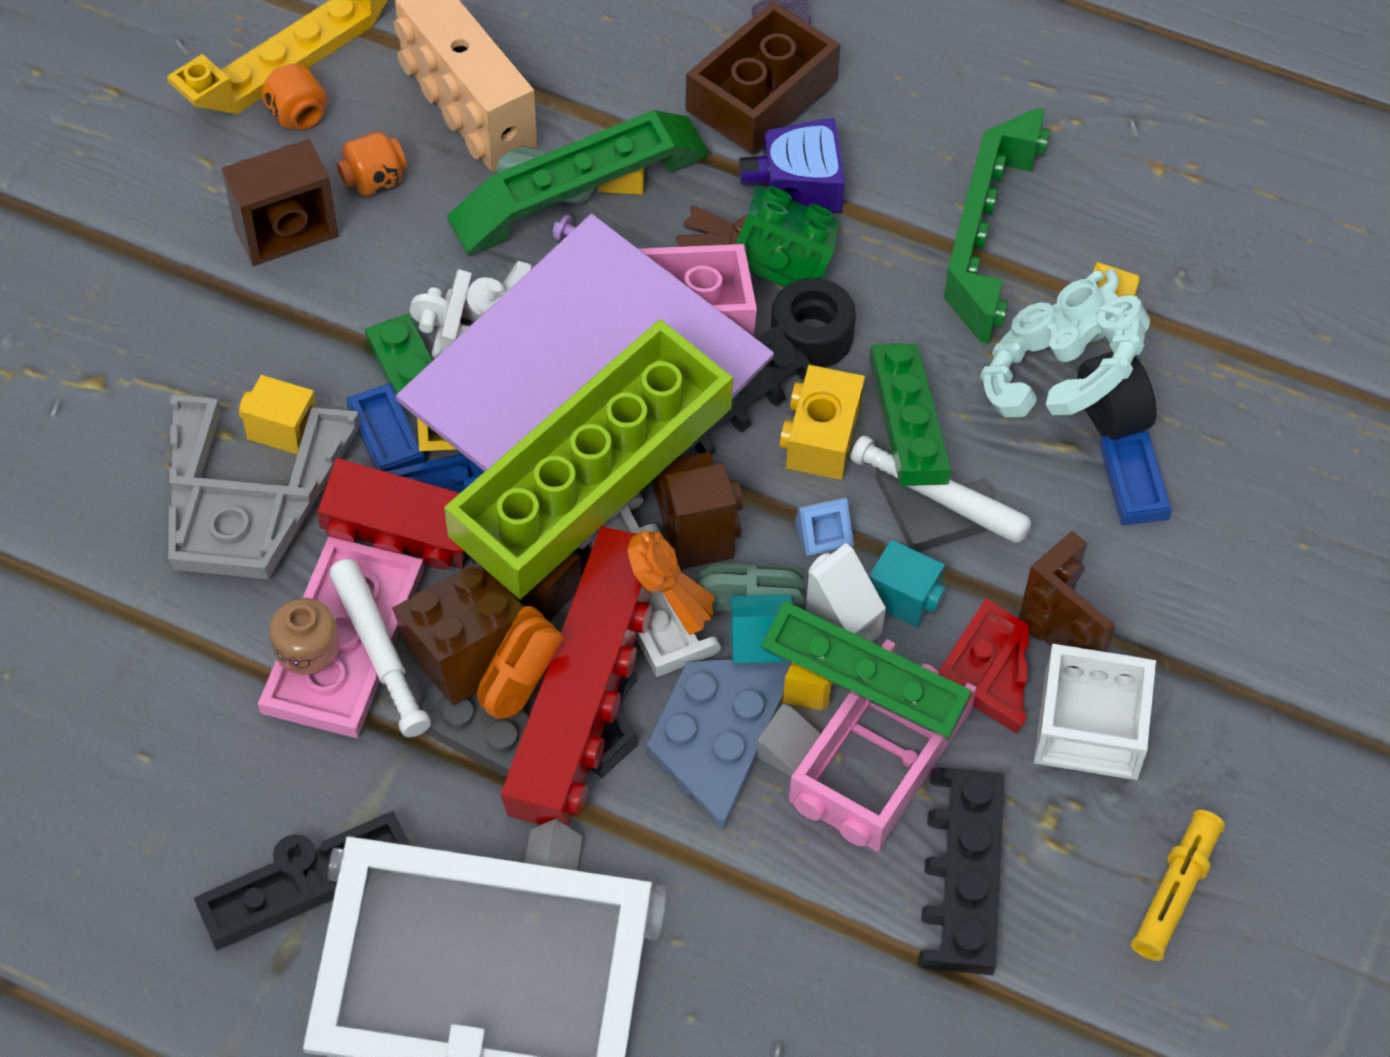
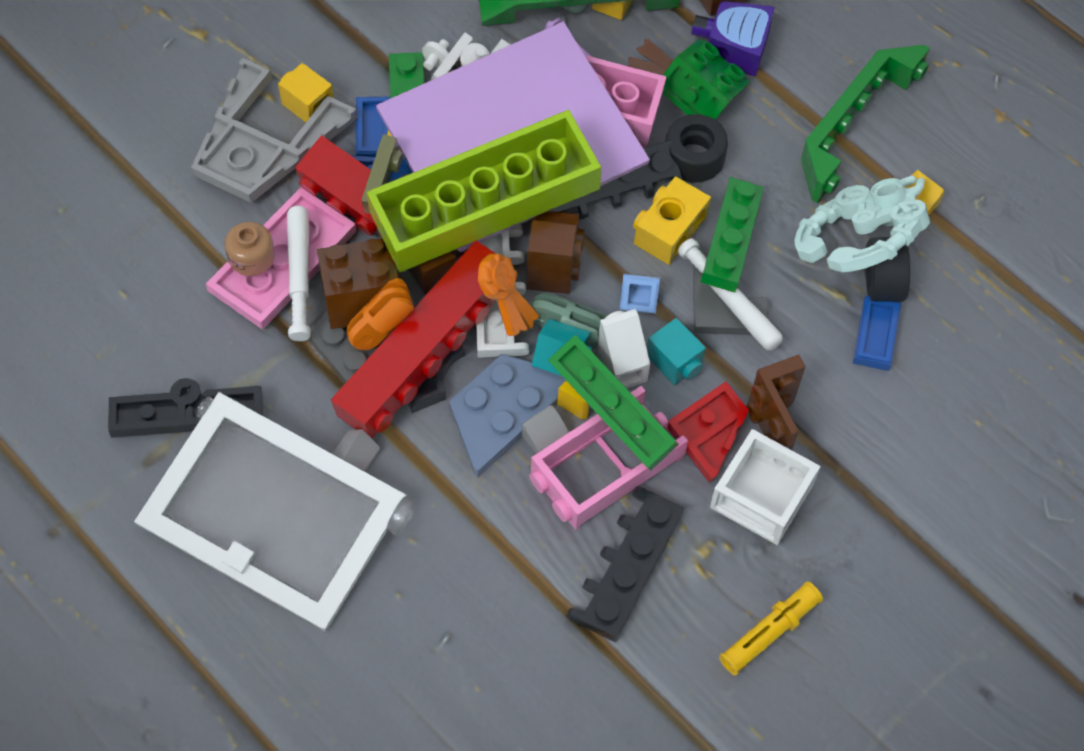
camera: 20 degrees right, 5 degrees up
none -> olive plate [361,134,403,214]

